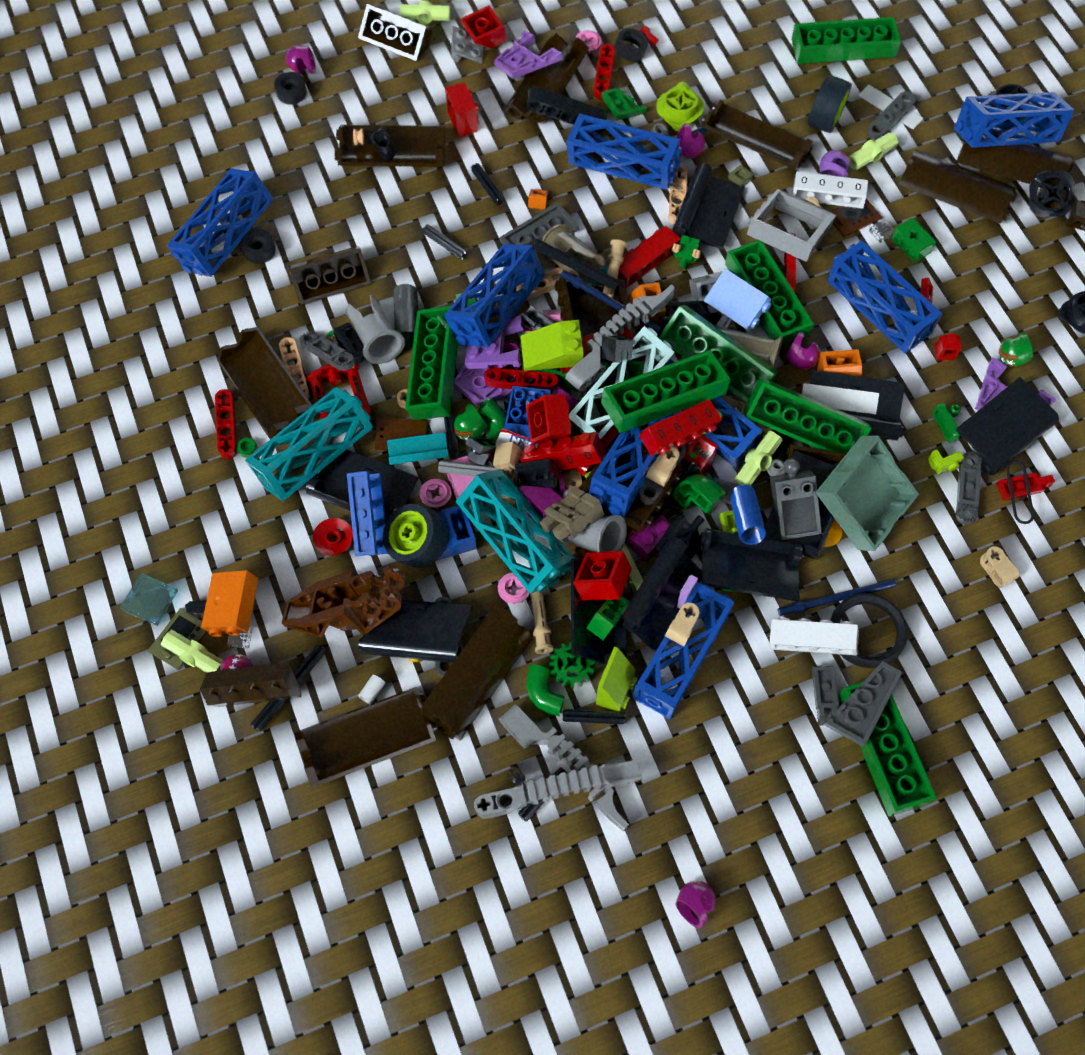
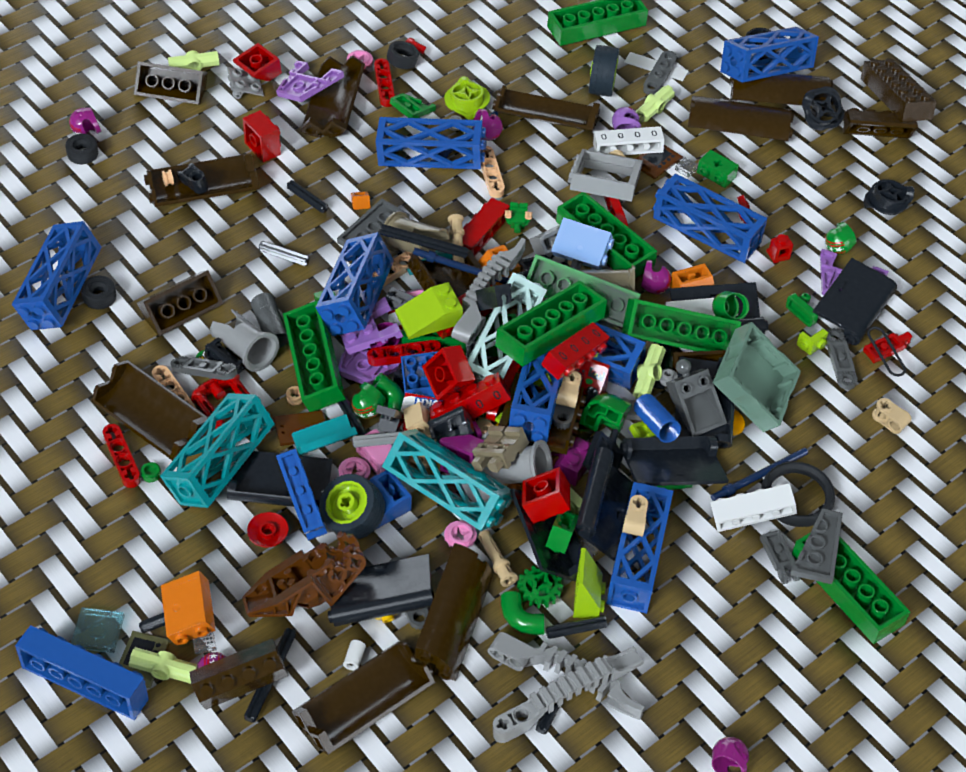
camera: 20 degrees left, 15 degrees down
black axle [508,766,526,786] -> none
black beam [527,87,607,132] -> none
black door [673,163,745,250] -> none
lavender tile [677,575,698,608] -> none
olive tile [728,164,754,186] -> none
none -> blue brick [15,625,149,721]
none -> green helmet [712,291,749,321]

